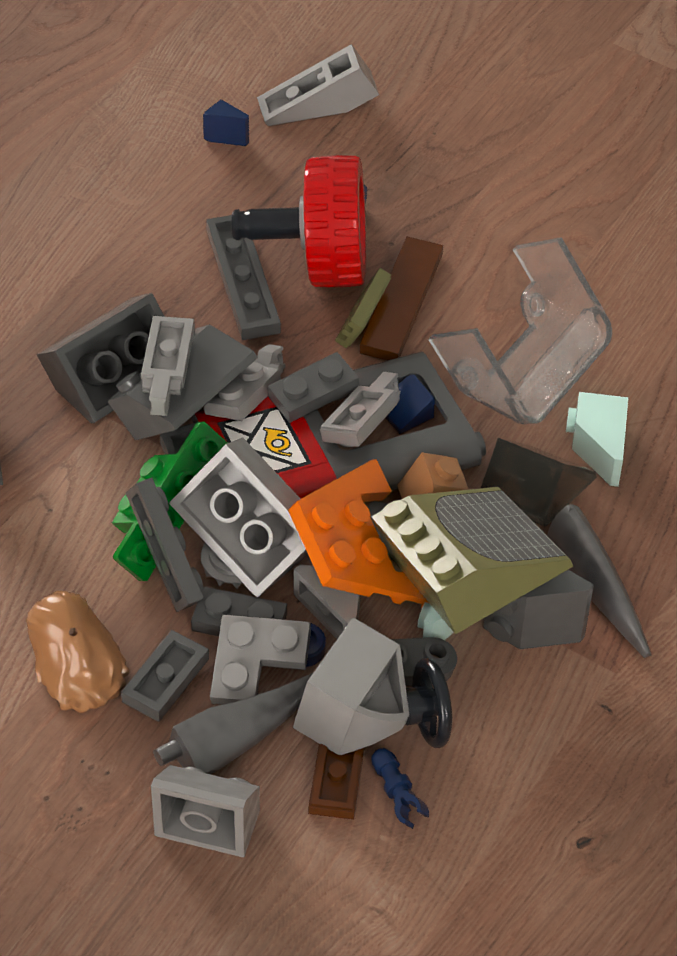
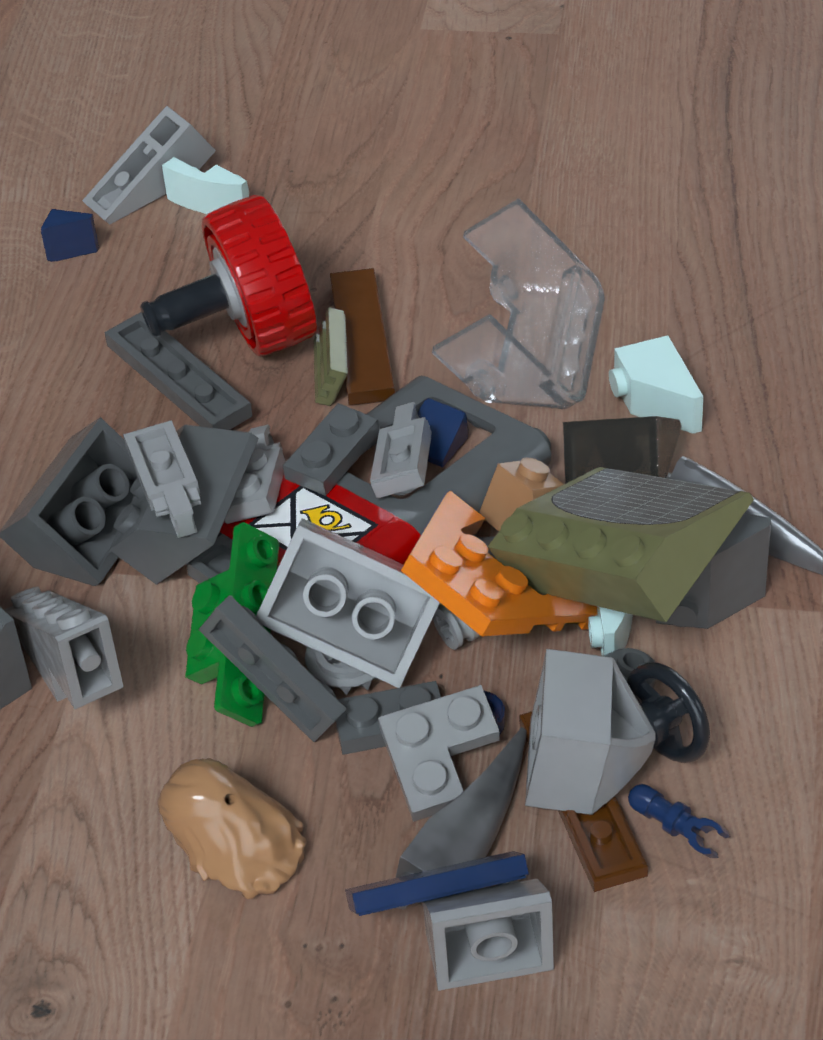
camera: 20 degrees left, 5 degrees down
dark grey plate [121,630,209,722] -> none
light grey slope [294,565,361,639] -> none
none -> light grey slope [4,587,124,709]
none -> light aqua slope [162,157,249,214]
none -> dark blue tile [345,851,529,916]

